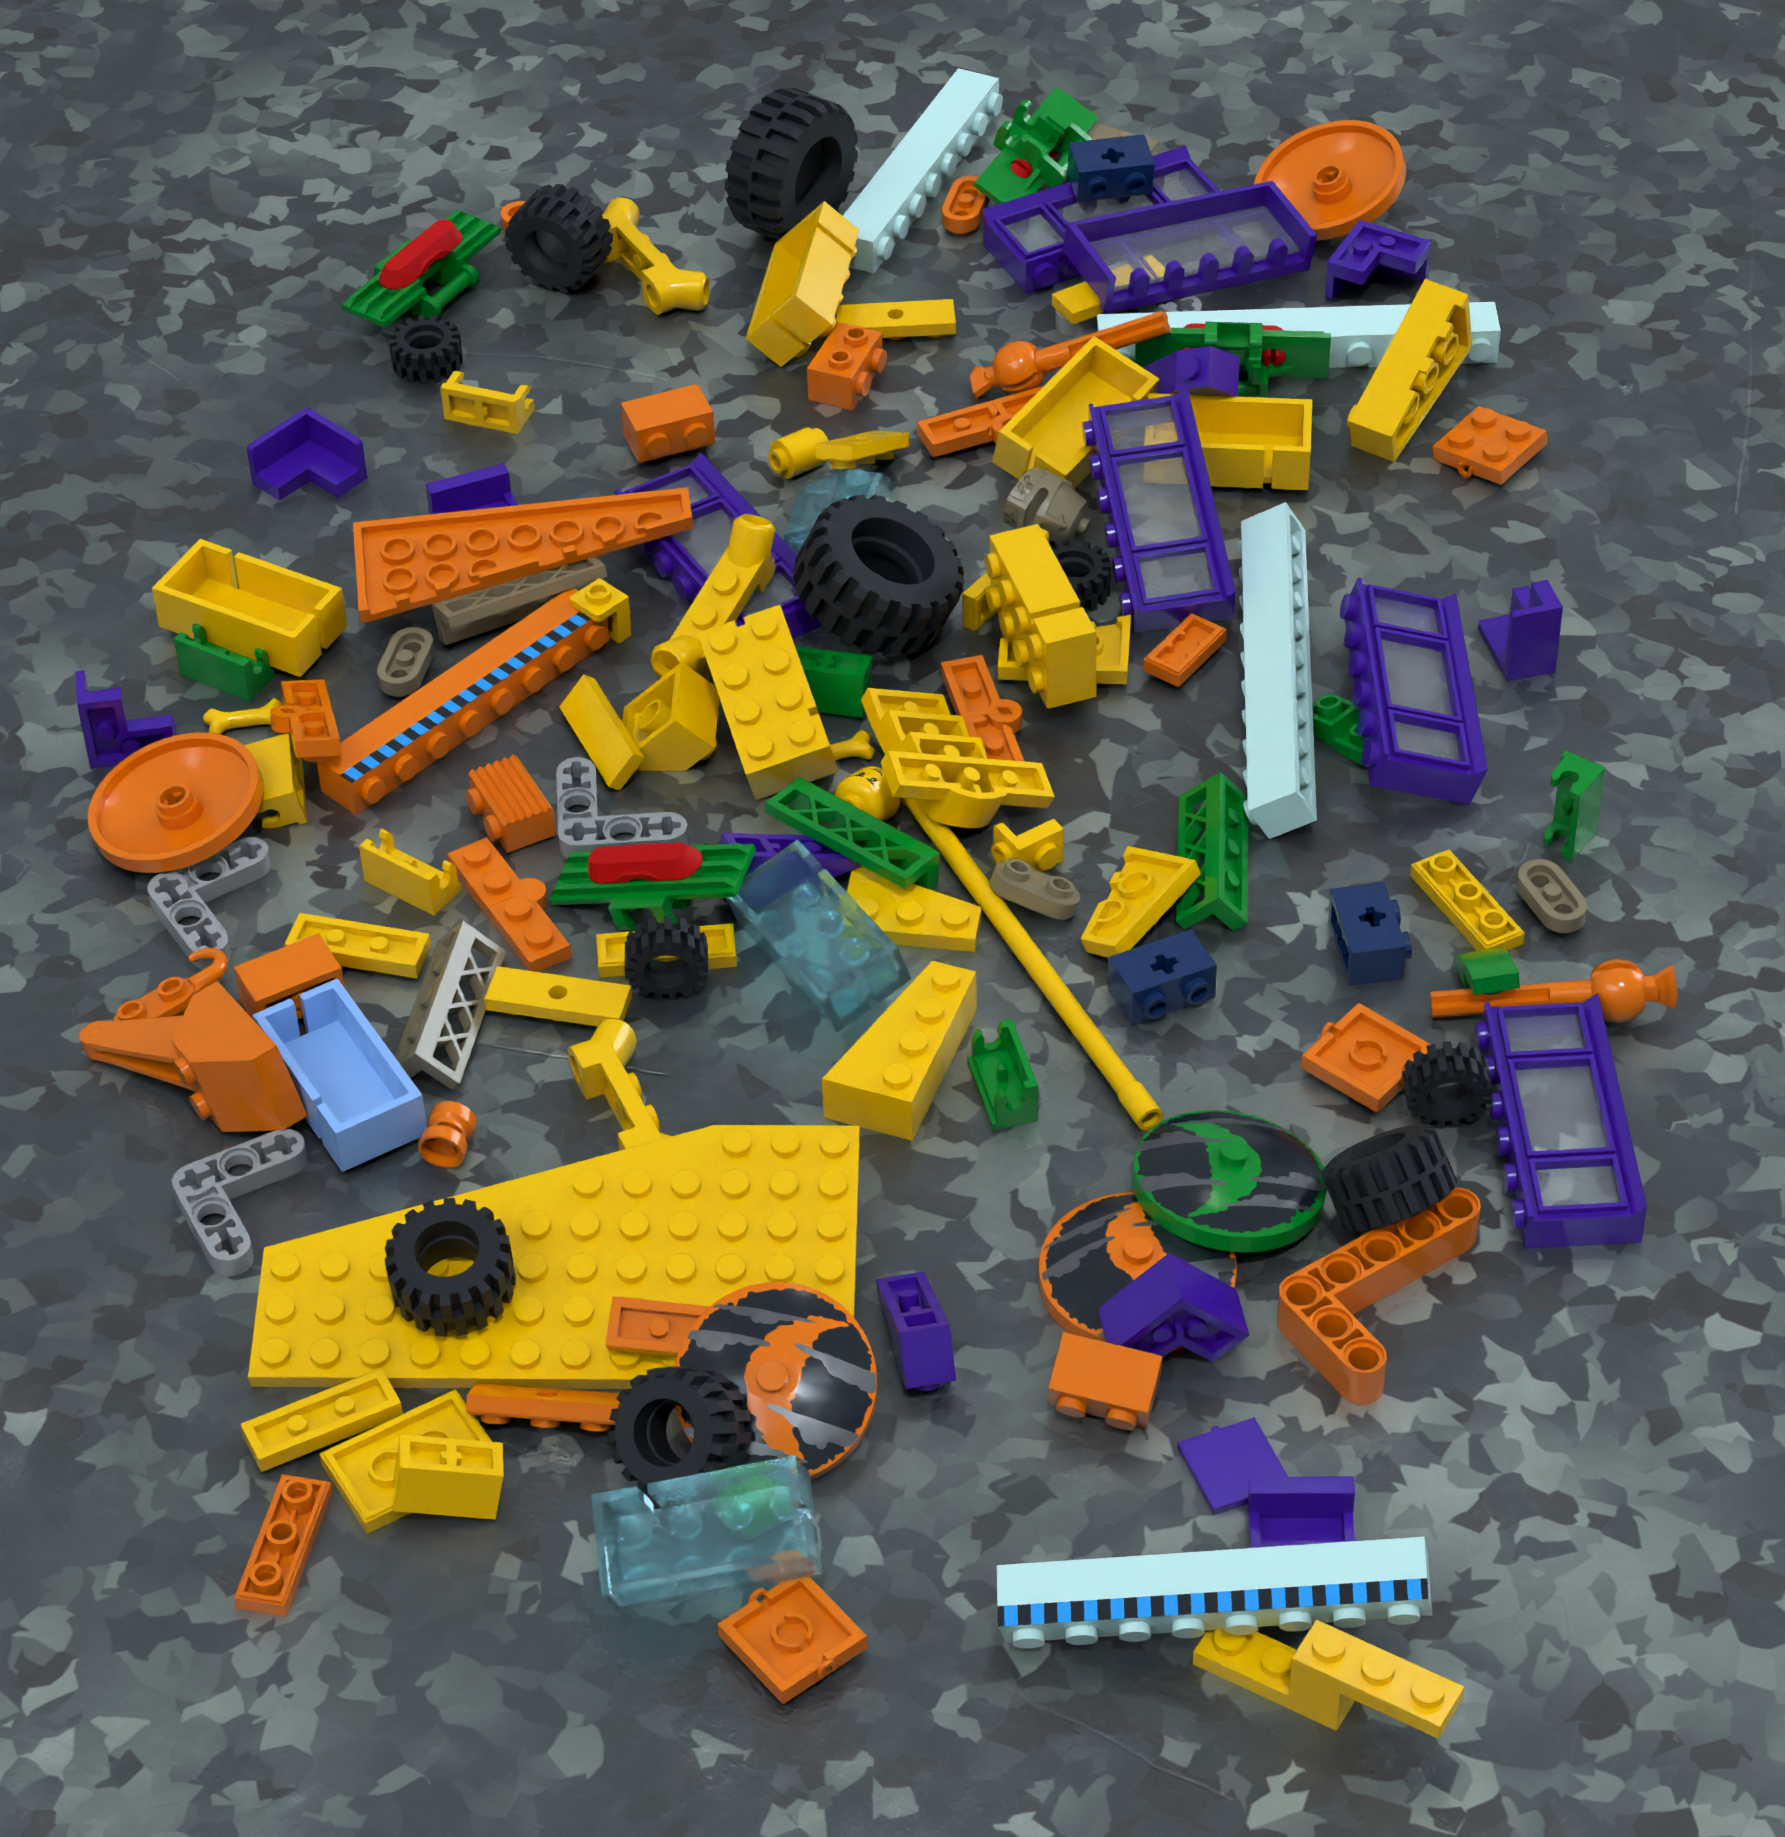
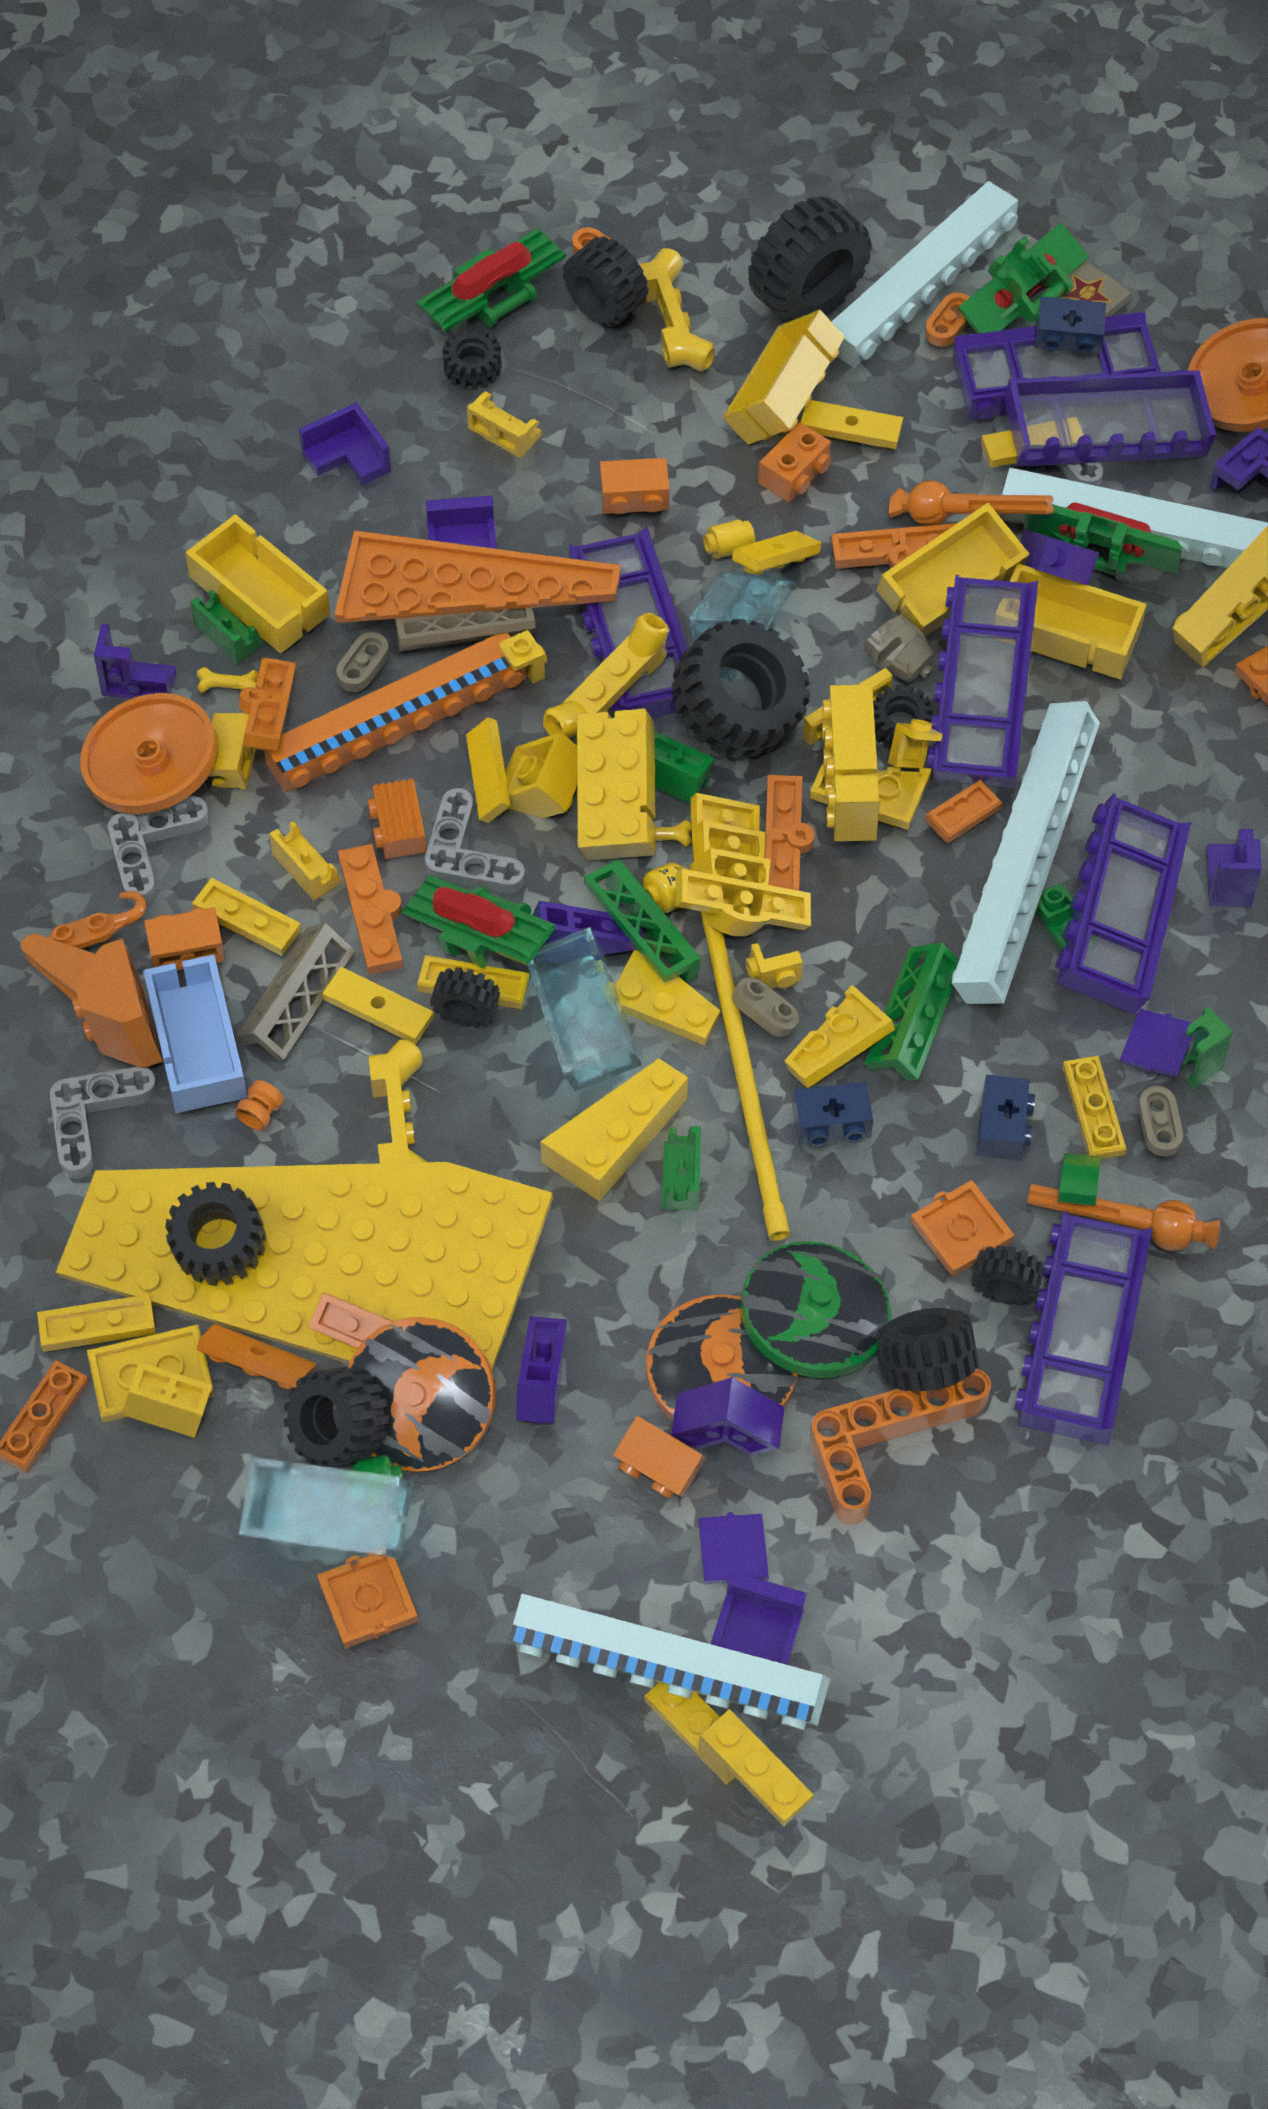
camera: 15 degrees right, 15 degrees up
none -> yellow bracket [888,719,943,768]
none -> dark purple piece [1120,1008,1195,1078]

